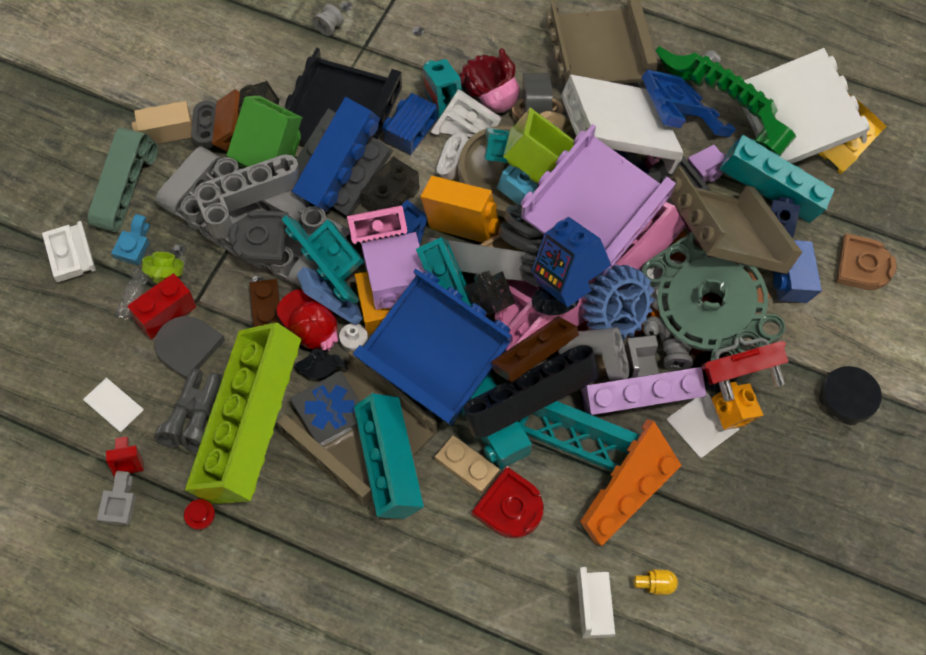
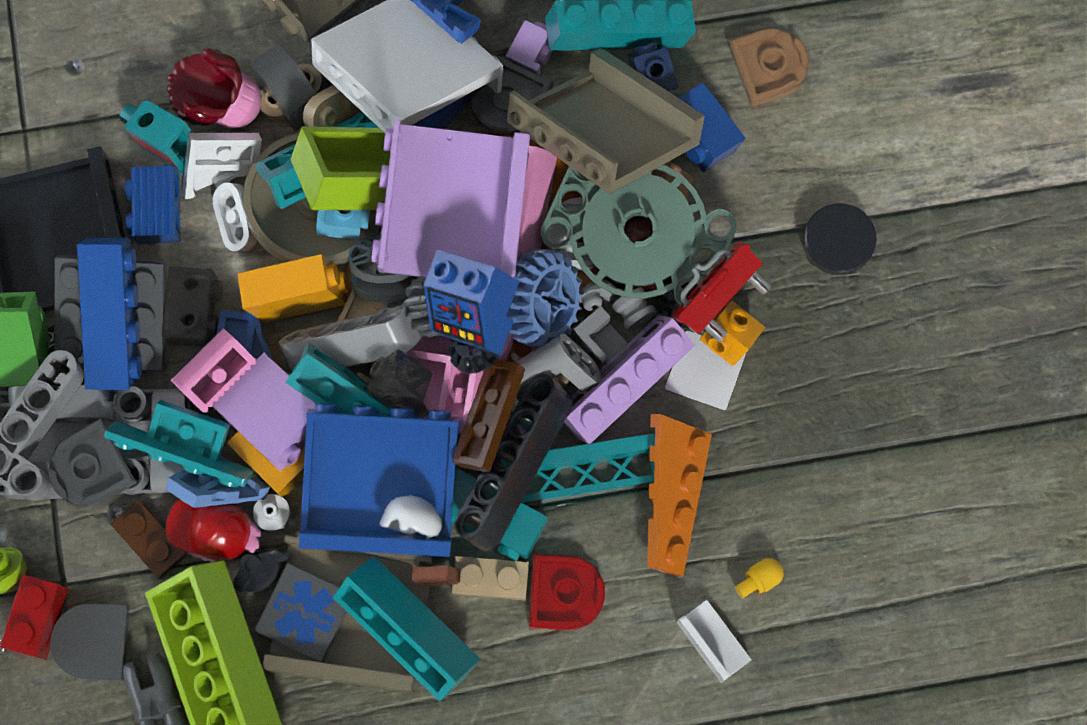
camera: 30 degrees left, 15 degrees up
none -> white hair [379,495,442,538]
none -> copper tile [412,566,460,586]

